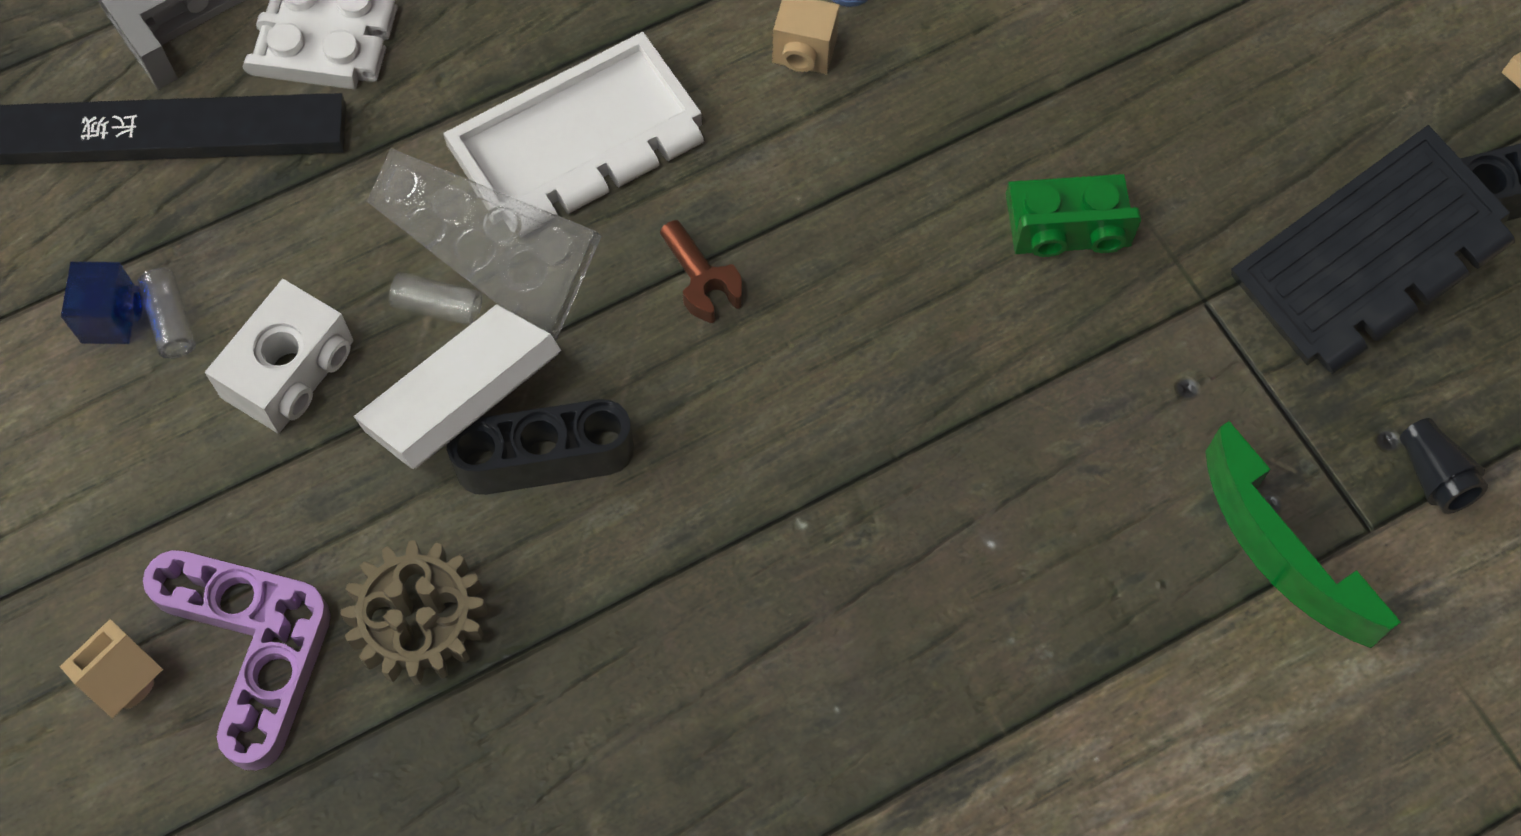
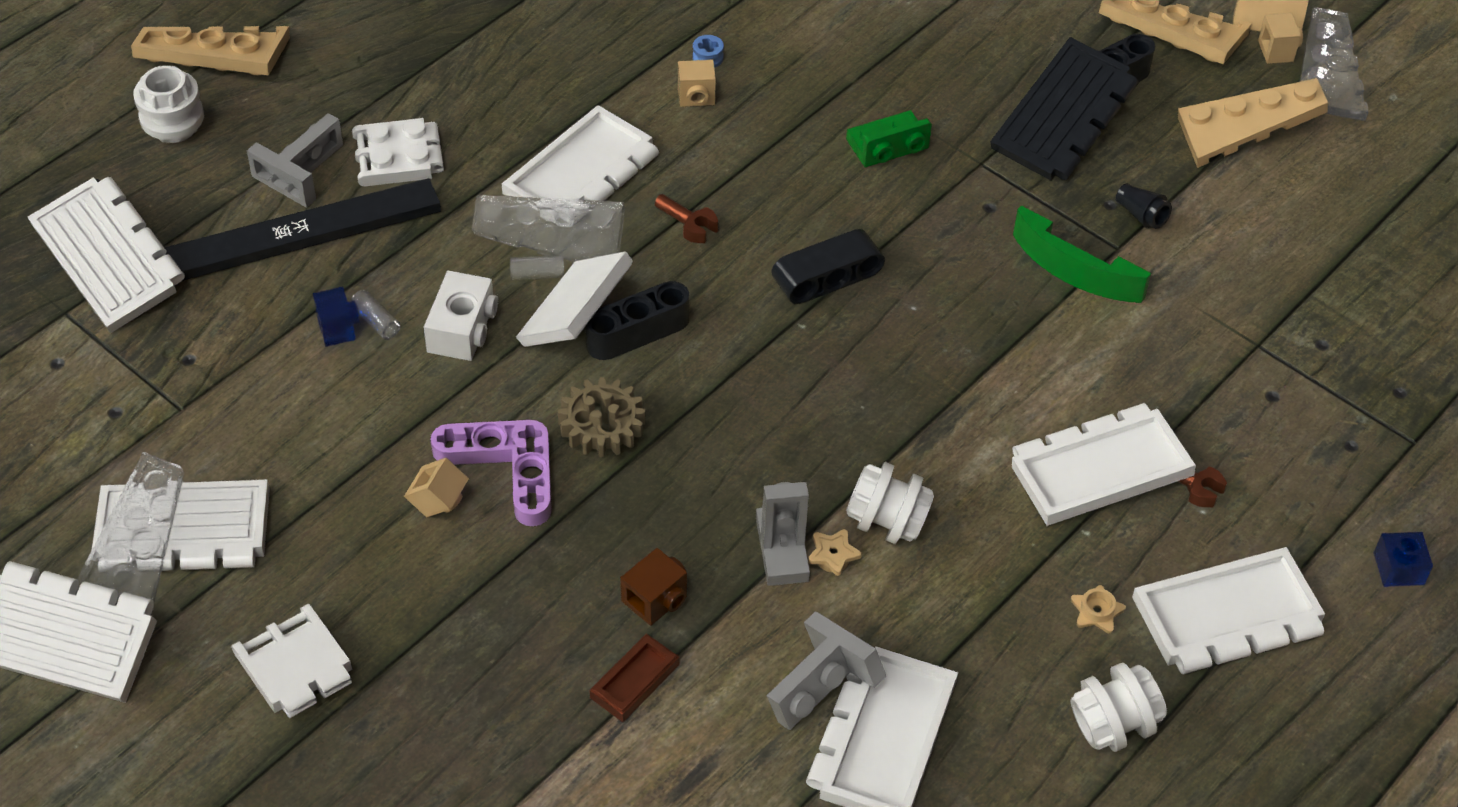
camera: 20 degrees left, 15 degrees down
none -> black beam [771,229,885,304]

